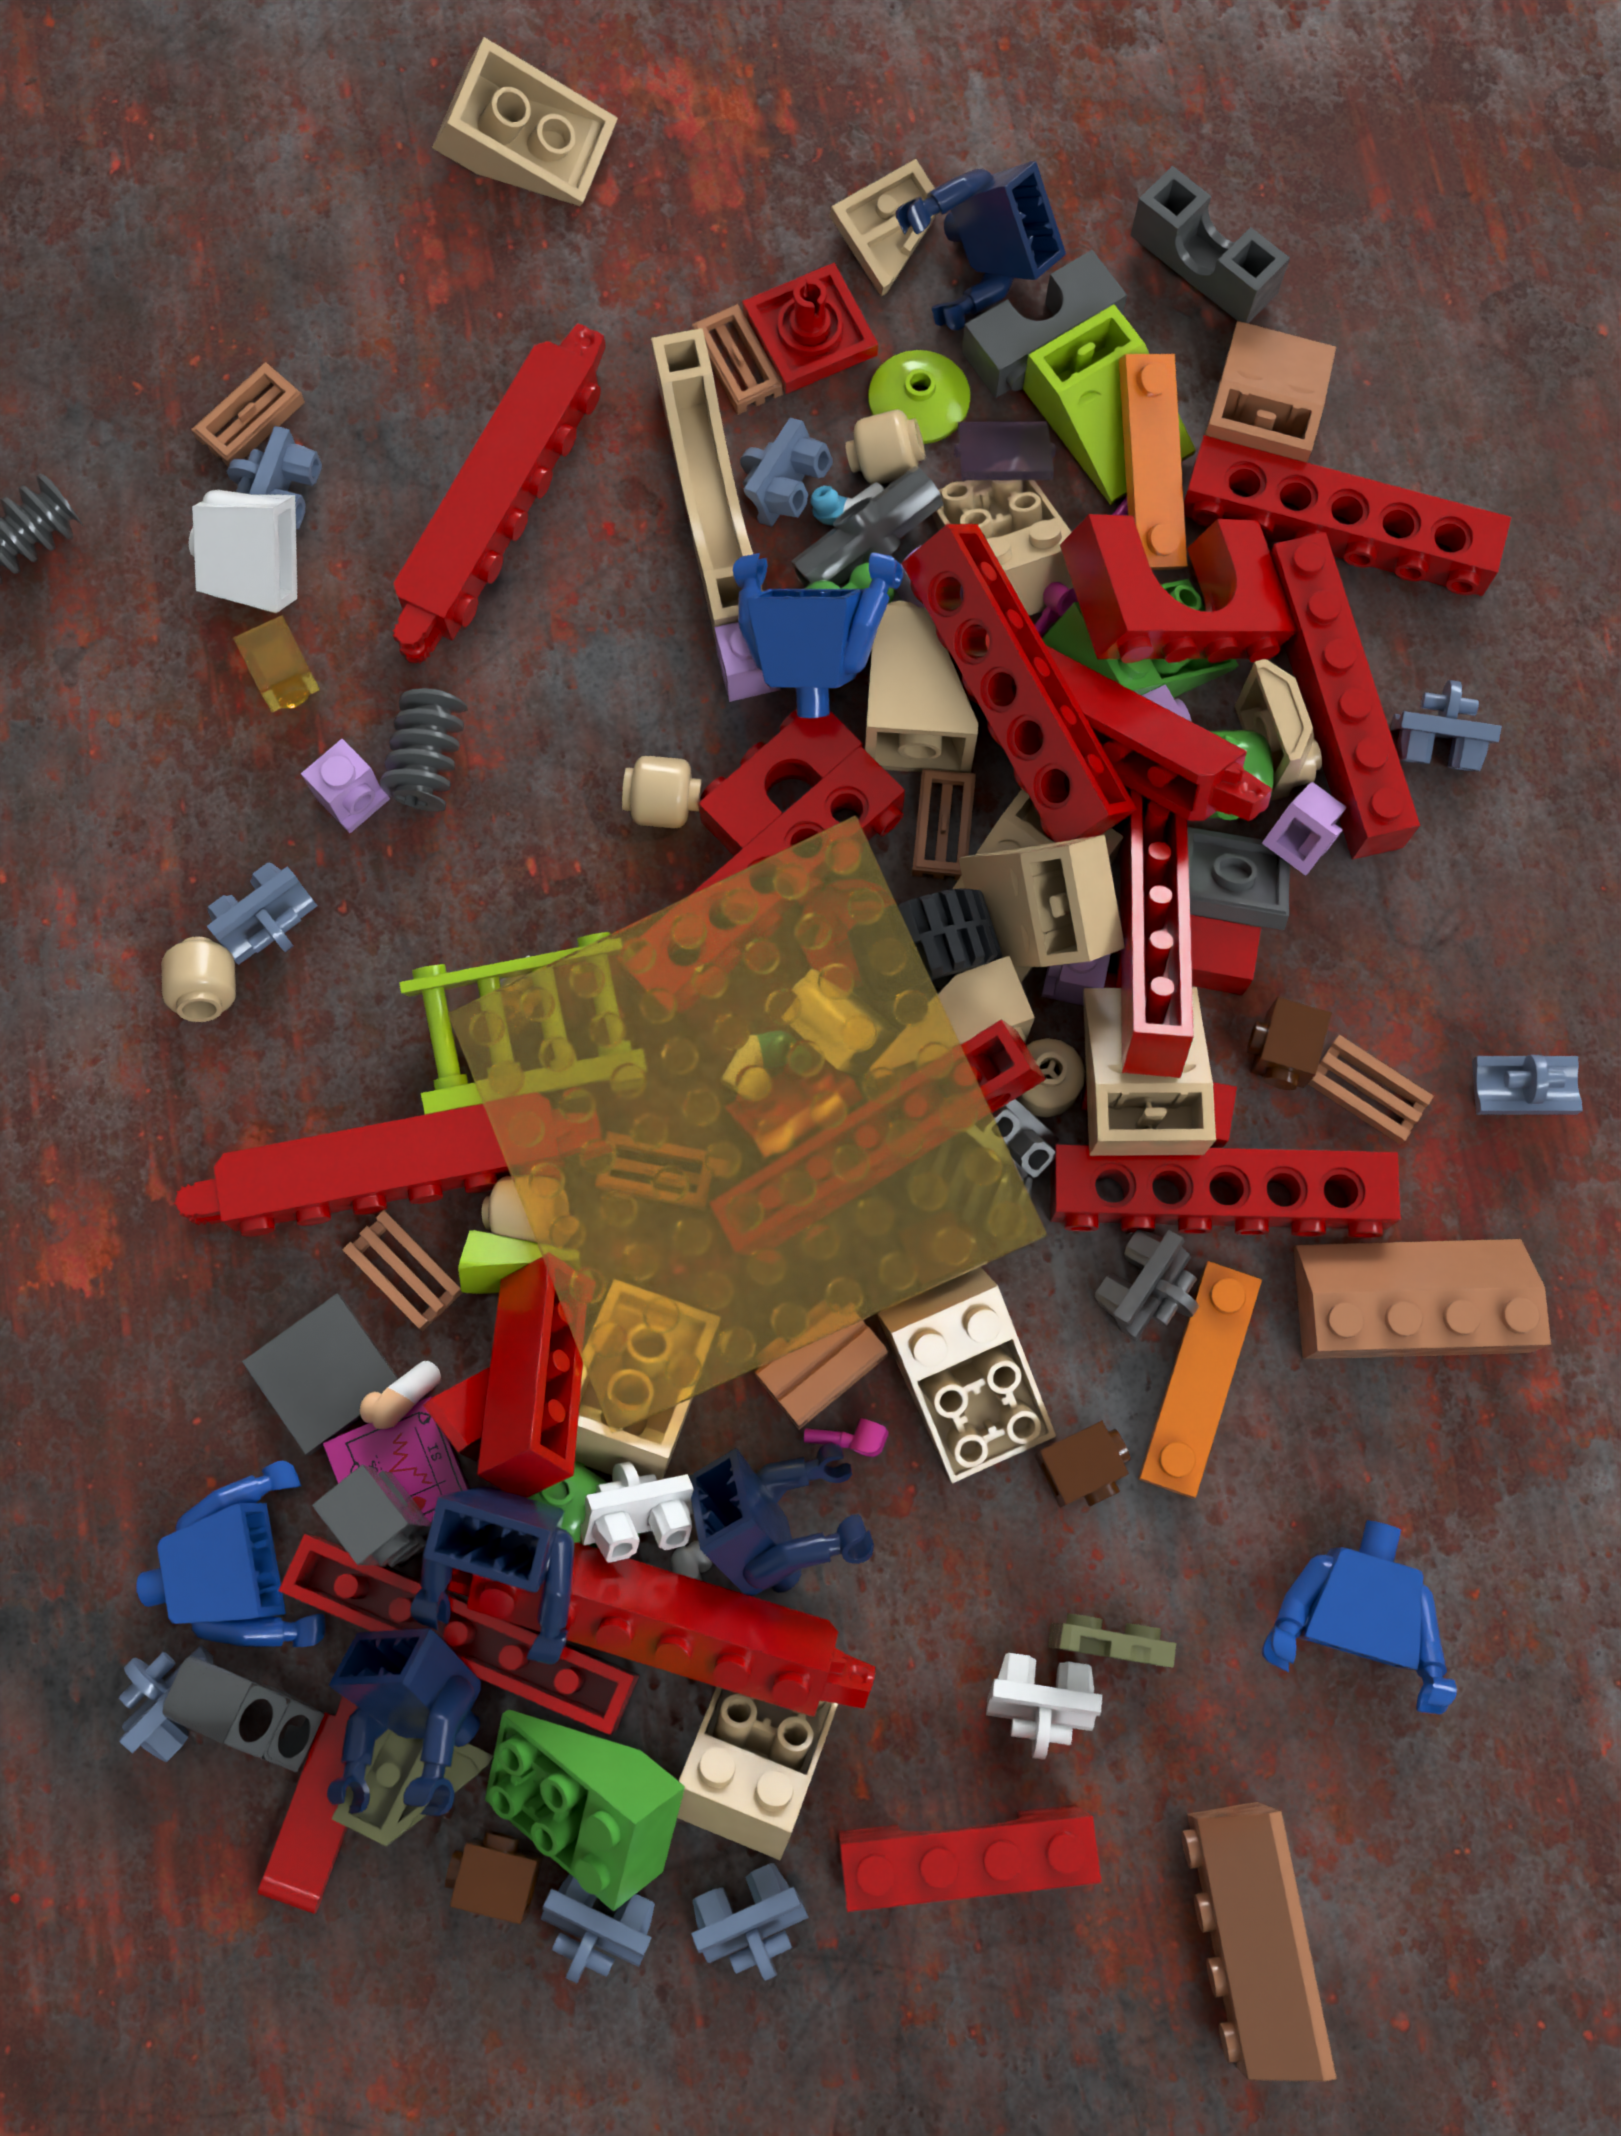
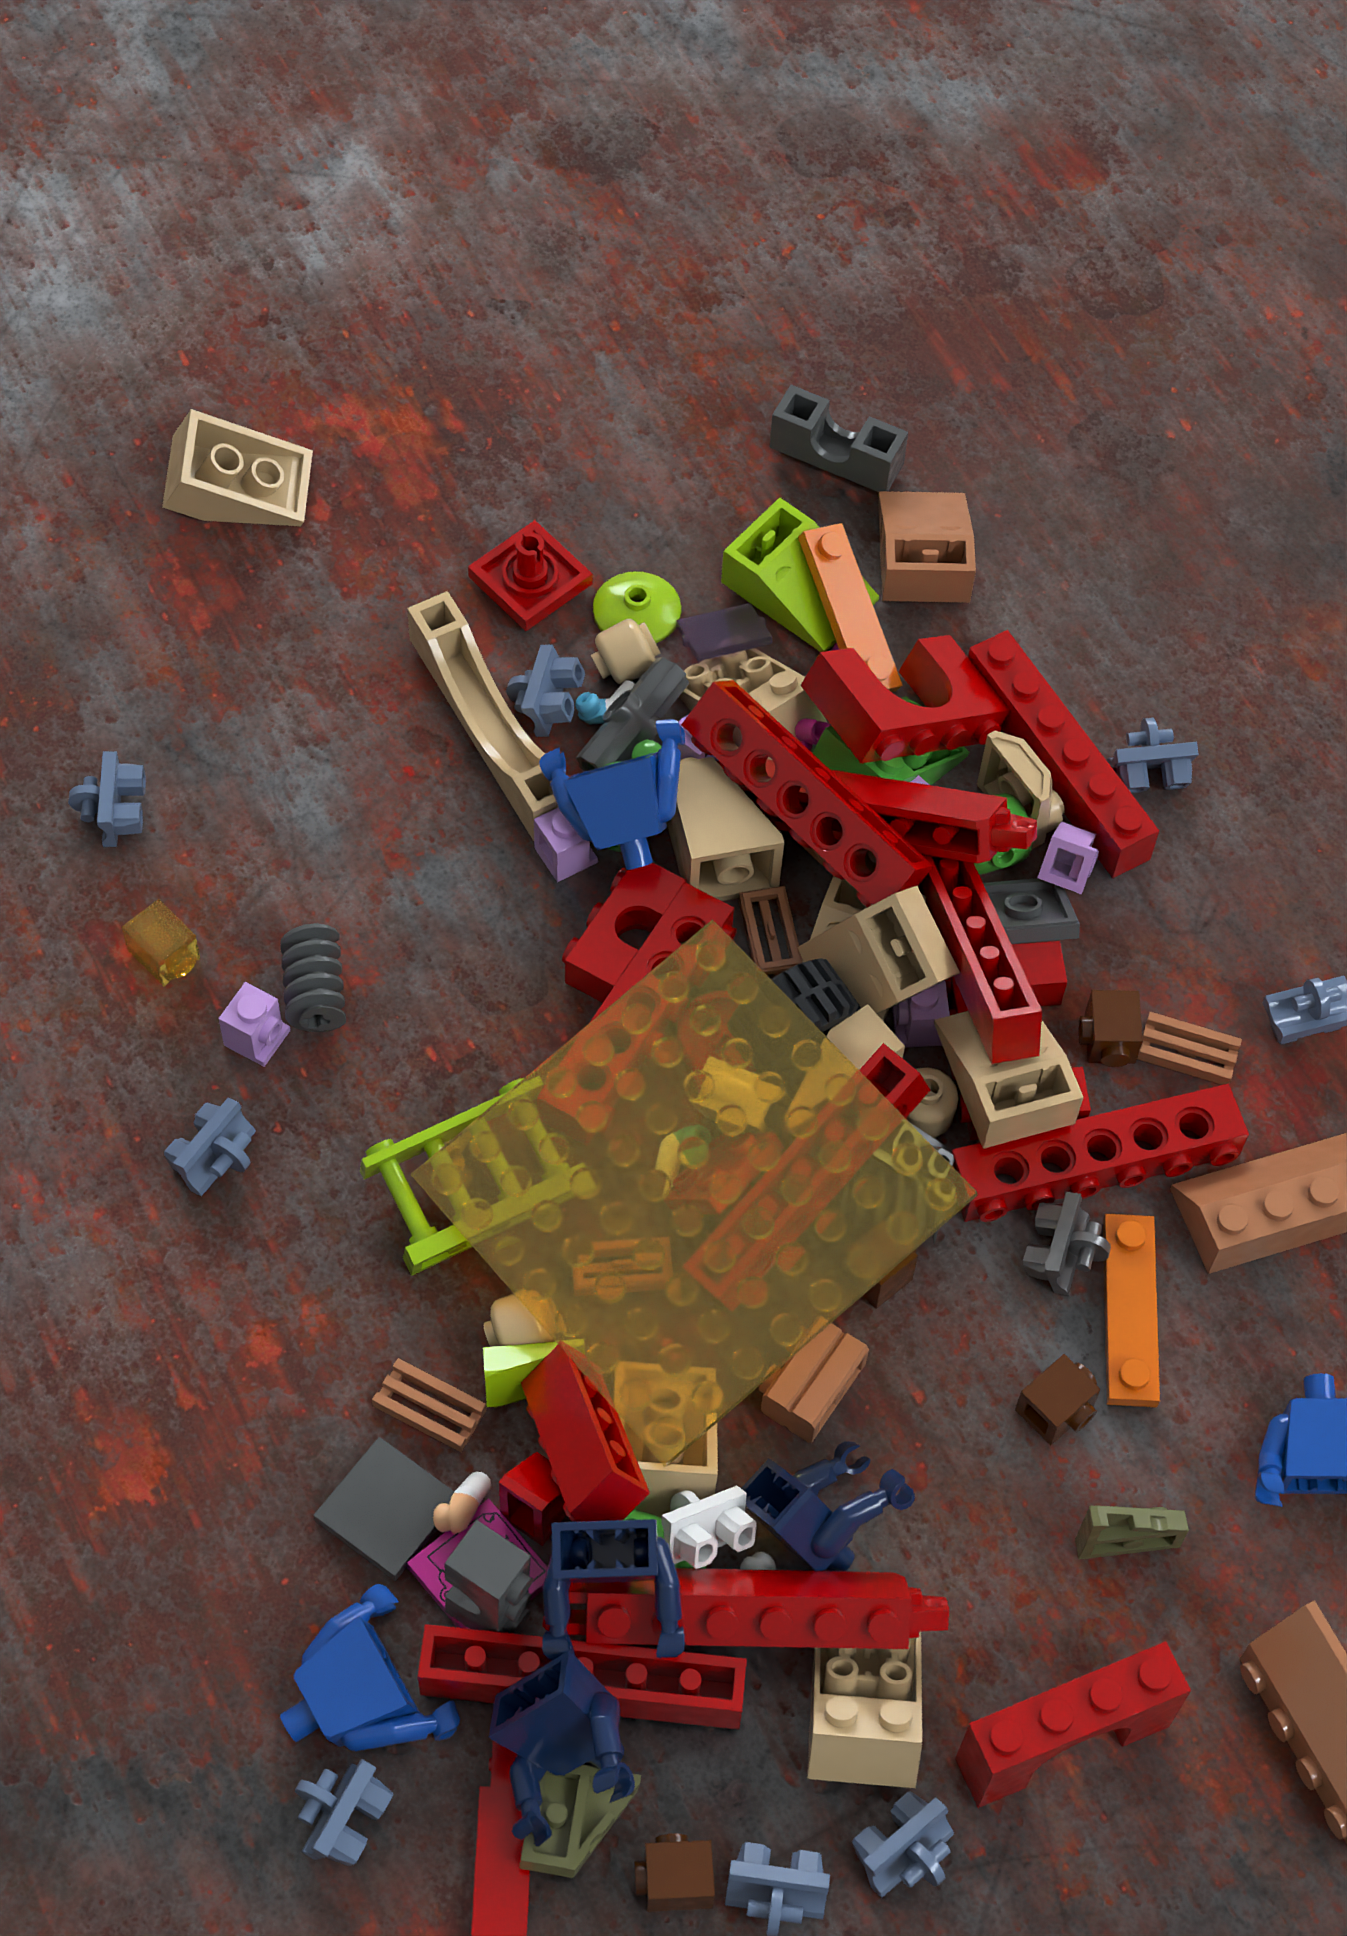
camera: 20 degrees left, 15 degrees down
tan head [161,937,236,1022] -> none
dark grey piece [162,1656,324,1773] -> none
red hinge [173,1093,604,1237] -> none
white torso [189,490,297,613] -> none
nougat tile [191,362,305,467] -> none
red hinge [393,323,606,664] -> none
bright green slope [485,1709,685,1912] -> none
tan head [622,756,702,828] -> none
nougat tile [692,304,783,415] -> none
dark pink hand [804,1418,888,1457] -> none
tan wing [830,159,937,296] -> none
tan slope [876,1266,1056,1483] -> none
dark blue torso [896,161,1066,331] -> none
dark grey arch [962,250,1127,398] -> none
white hips [986,1653,1102,1760] -> none
red brick [1184,435,1512,596] -> none

